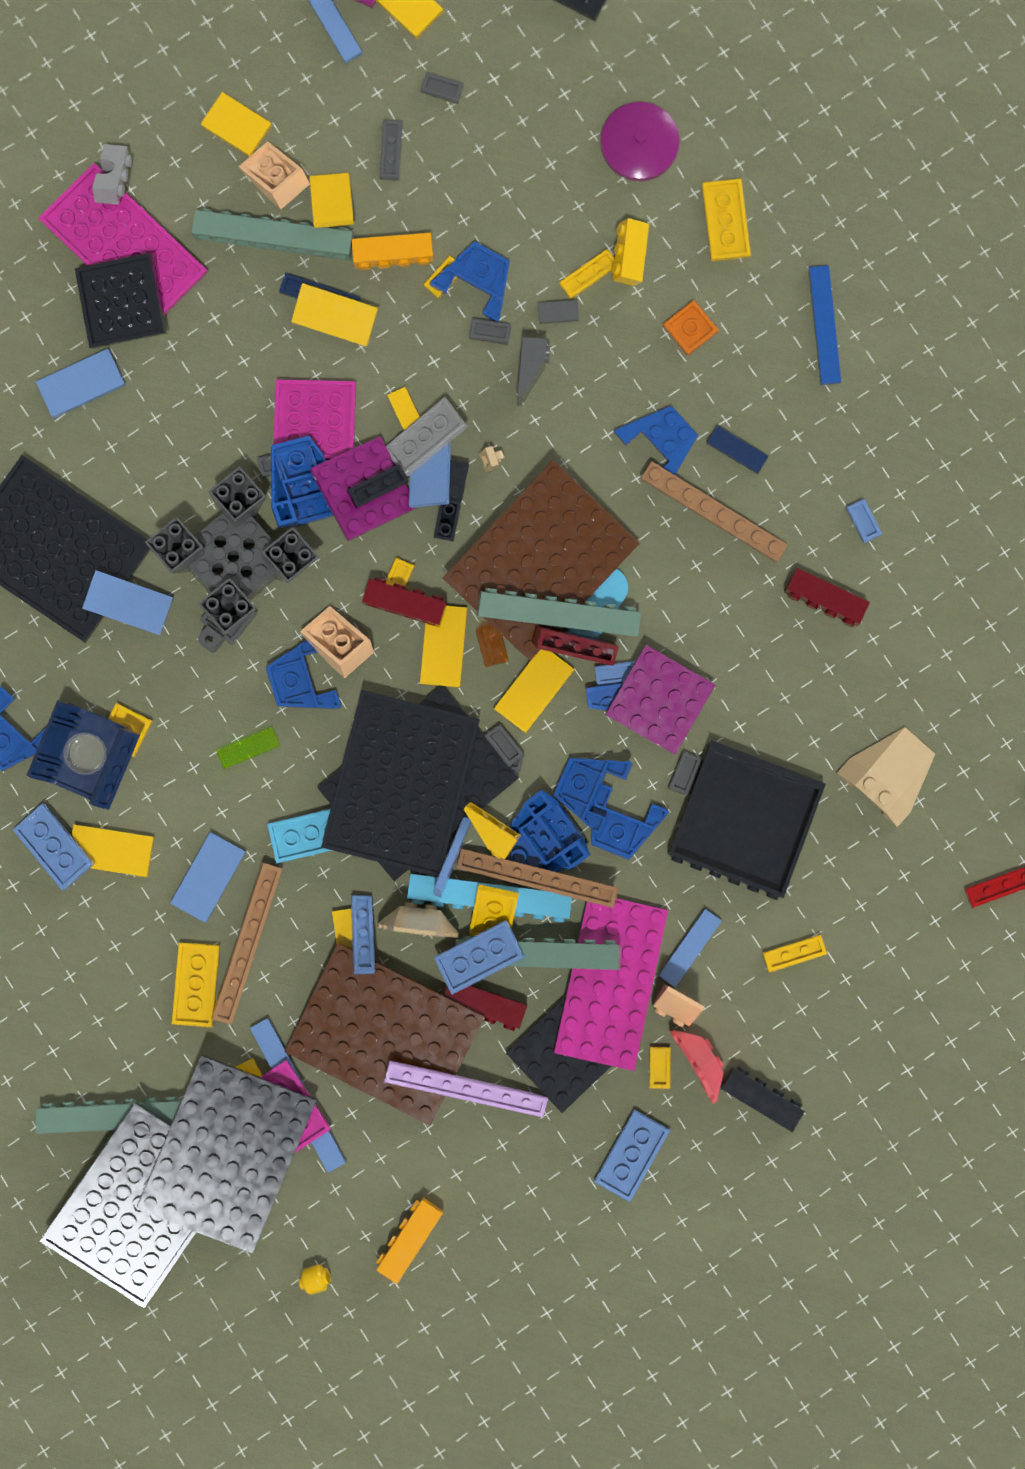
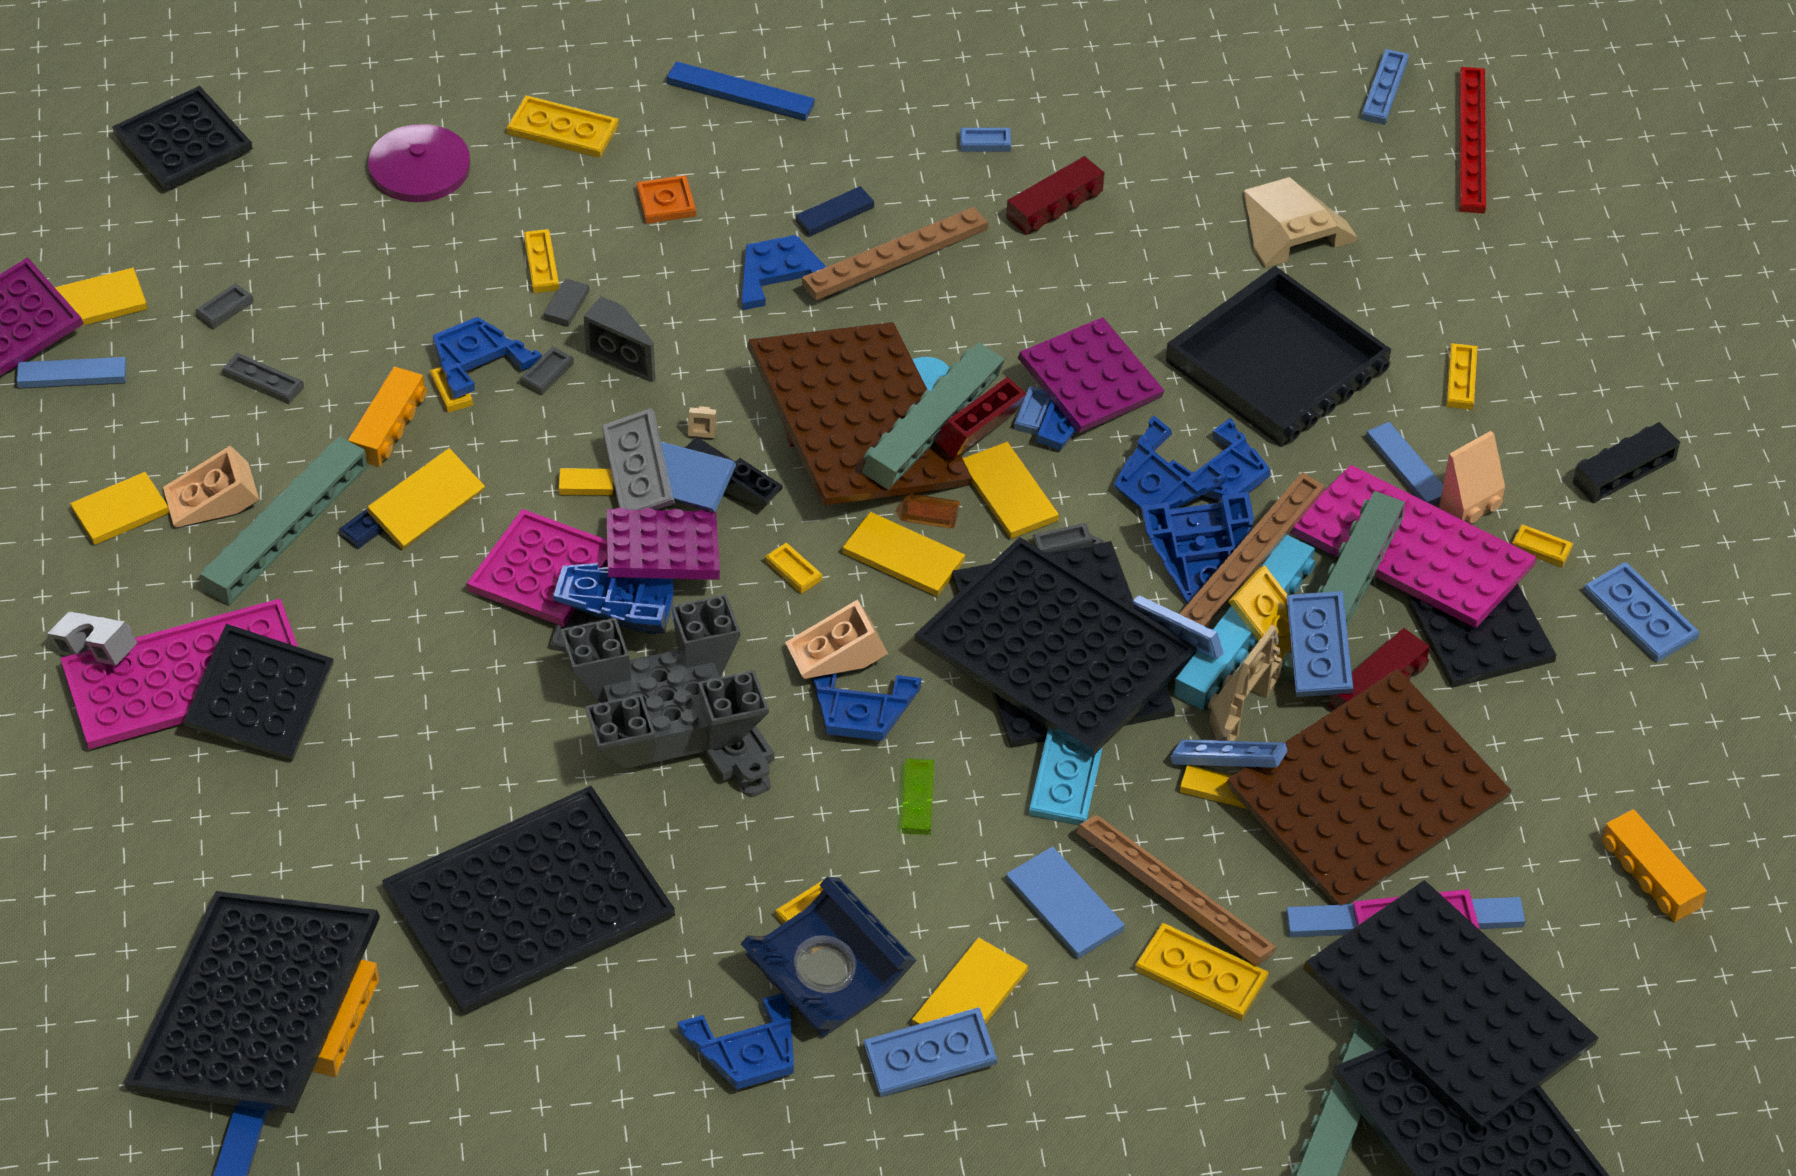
camera: 65 degrees left, 35 degrees down
medium blue tile [36,349,125,419] -> none
medium blue tile [82,570,173,635] -> none
yellow head [298,1264,331,1295] -> none
yellow tile [310,173,354,228] -> none
black plate [346,464,409,509] -> none
dark red brick [362,577,447,628] -> none
lavender tile [384,1060,548,1117] -> none
yellow slope [464,802,521,860] -> none
yellow brick [612,218,649,286] -> none
dark grey tile [668,751,702,796] -> none
coral wedge [669,1029,724,1104] -> none

